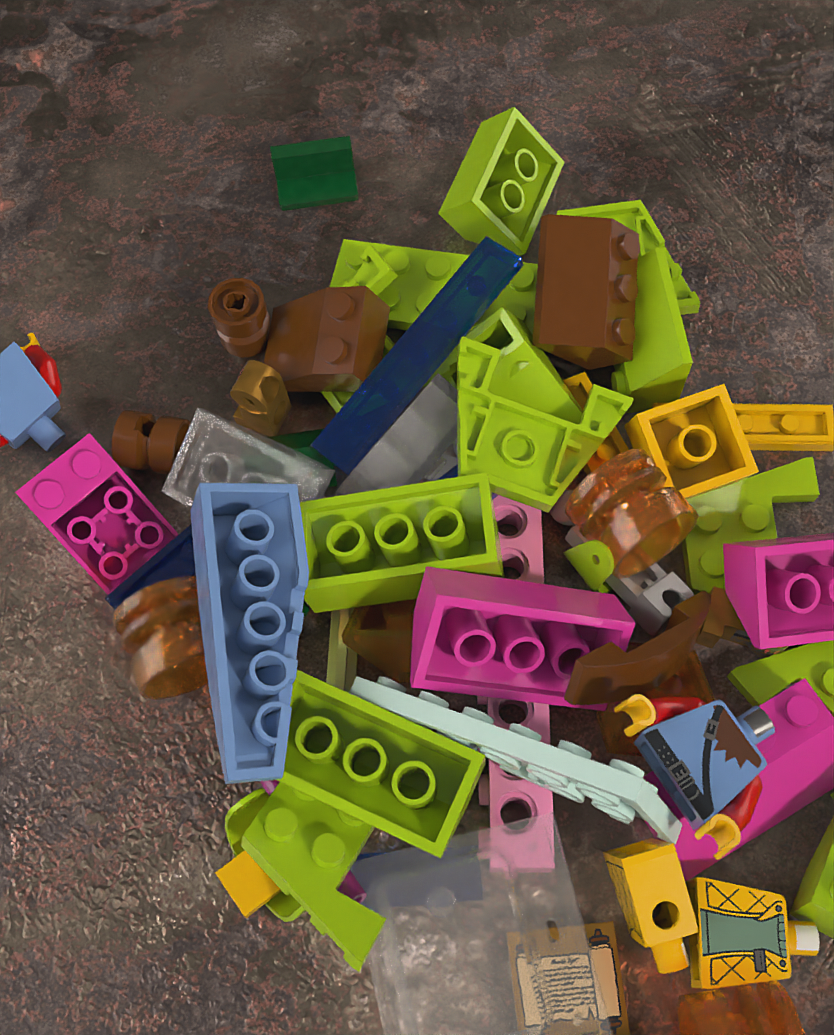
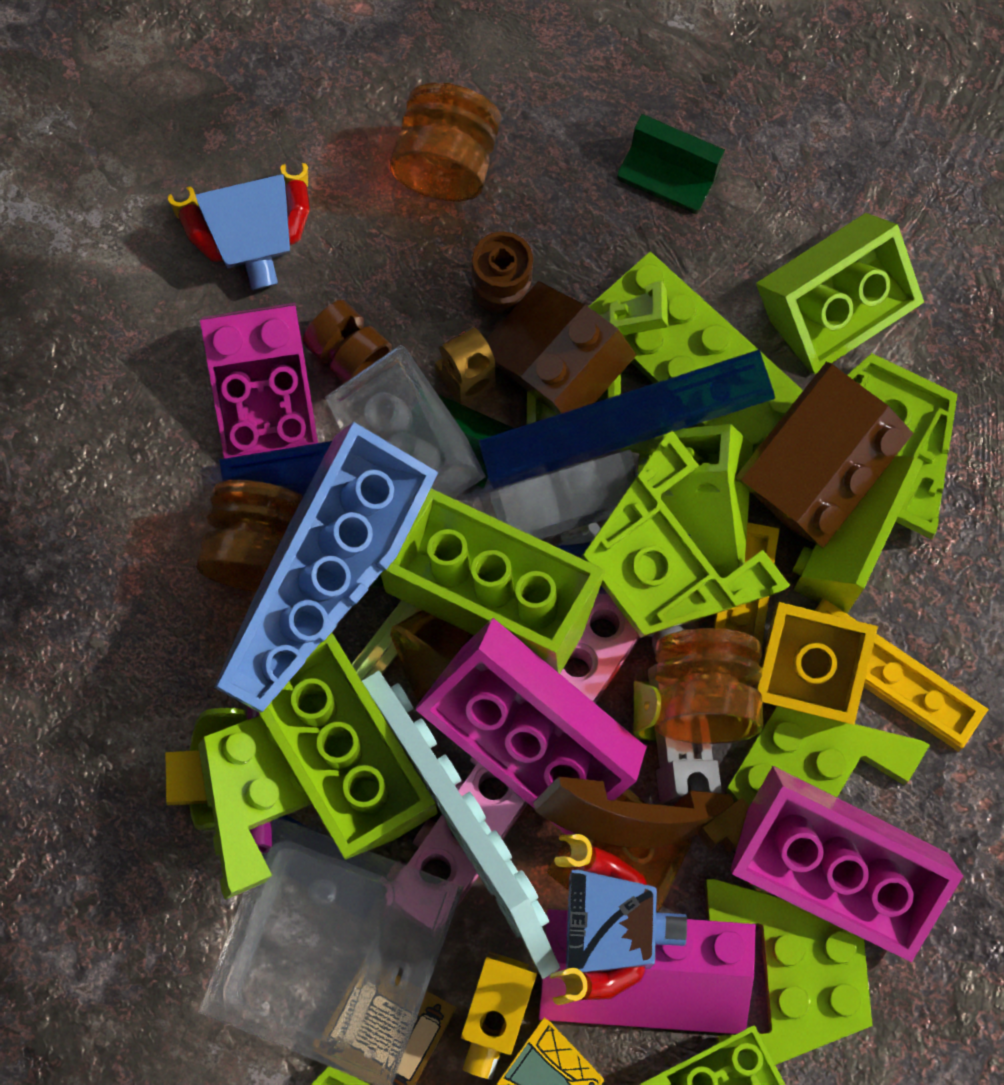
camera: 25 degrees right, 5 degrees up
none -> clear orange wheel [390,82,502,202]

